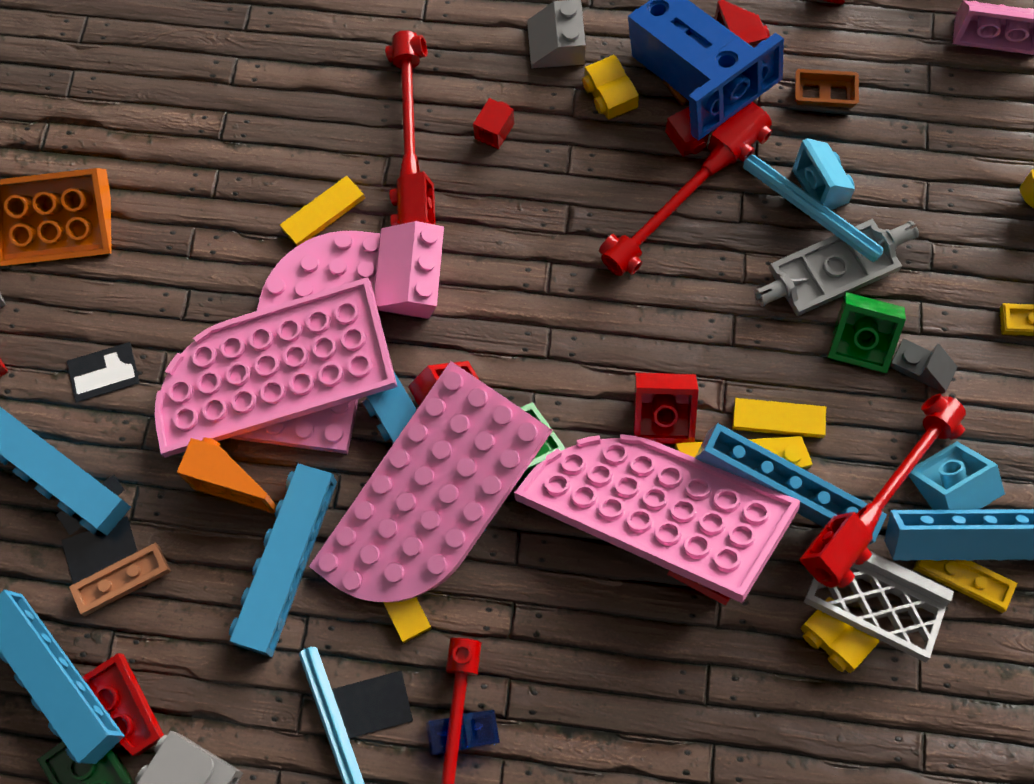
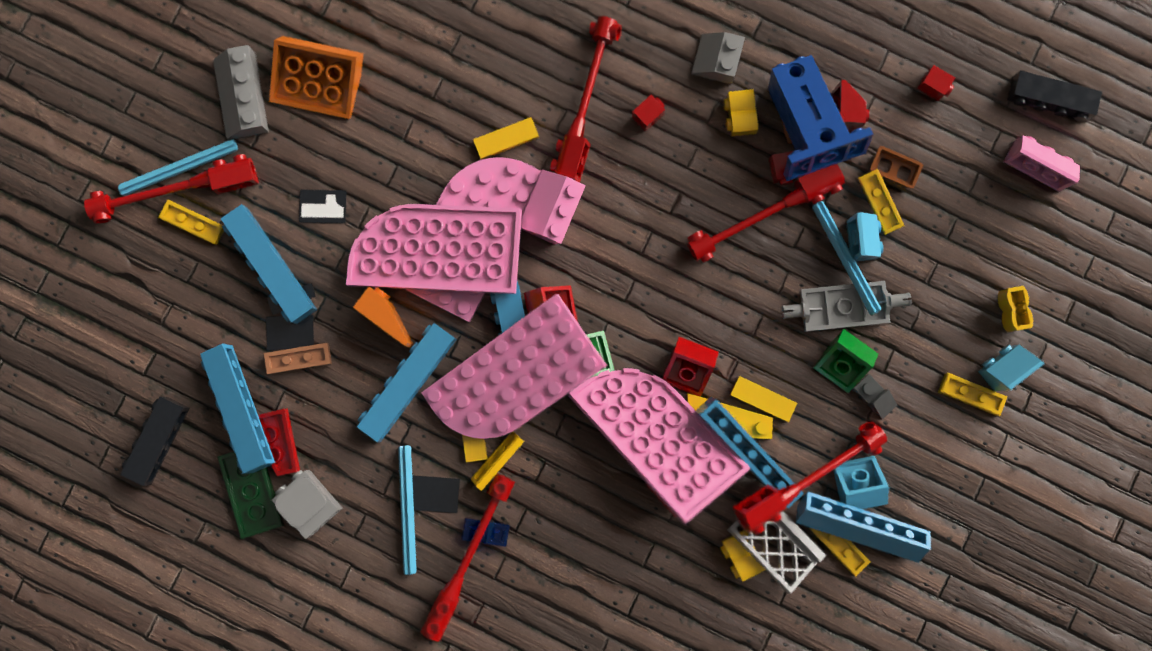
camera: 15 degrees right, 15 degrees up
none -> yellow tile [471,431,524,491]
none -> yellow tile [857,169,905,235]

